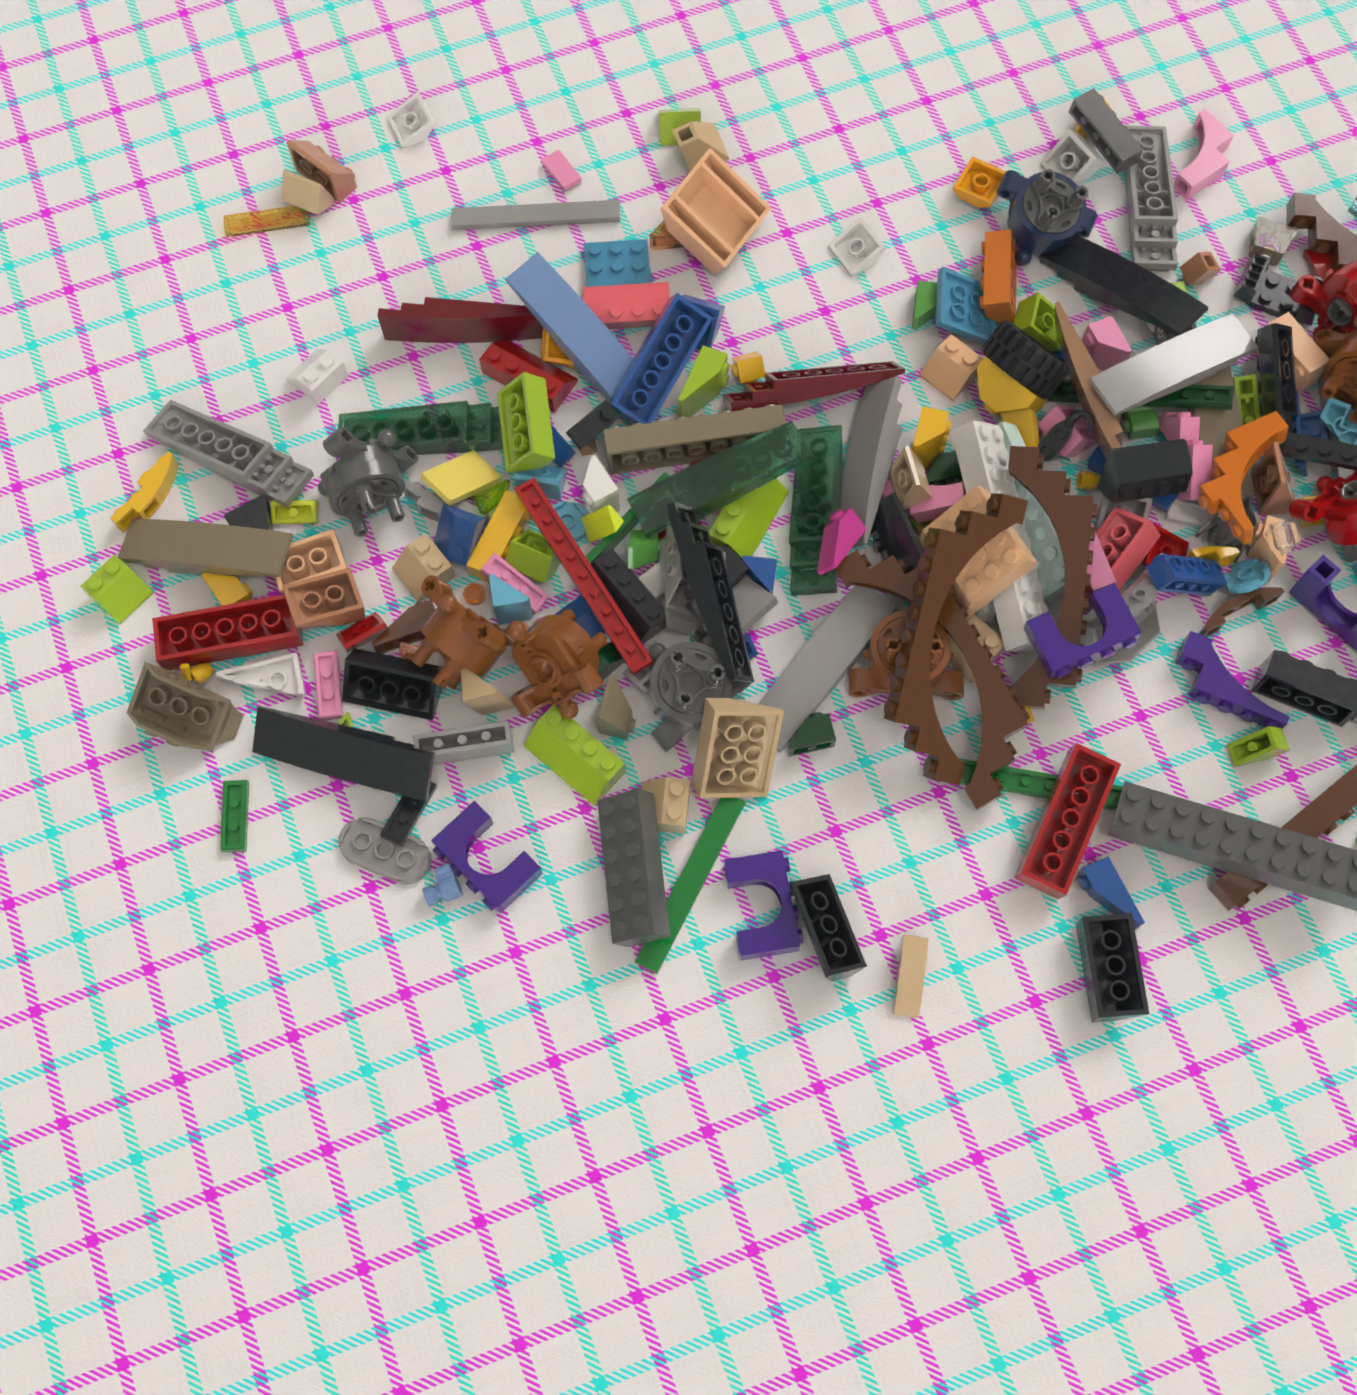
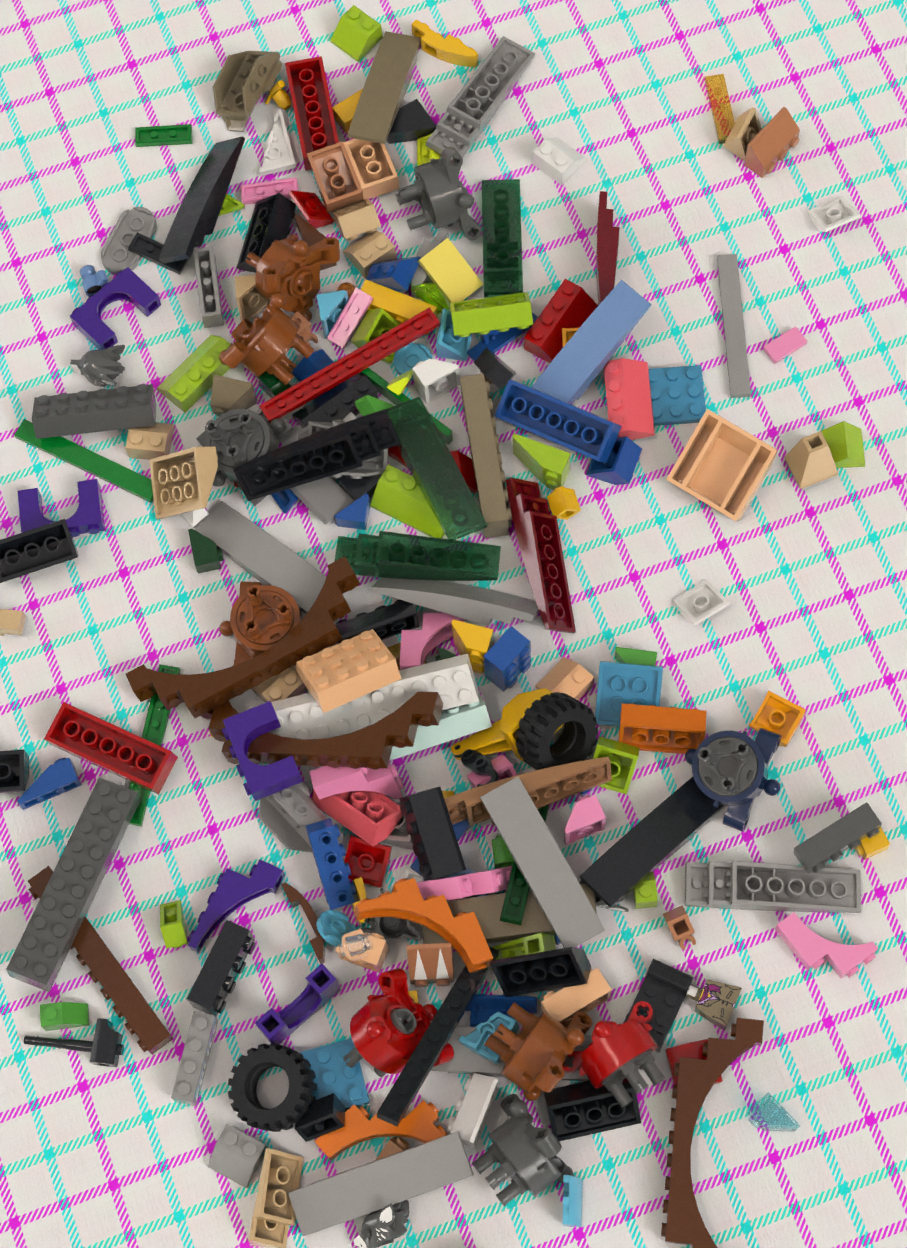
camera: 95 degrees right, 0 degrees up
dark pink slope [817,507,867,575] -> none
reddish brown arch [884,493,1028,785] -> none
tan slope [889,446,933,510] -> none
white slope [1040,130,1105,185] -> none
none -> dark grey piece [70,345,125,387]
none -> tan slope [331,200,381,240]
none -> blue brick [484,626,531,692]

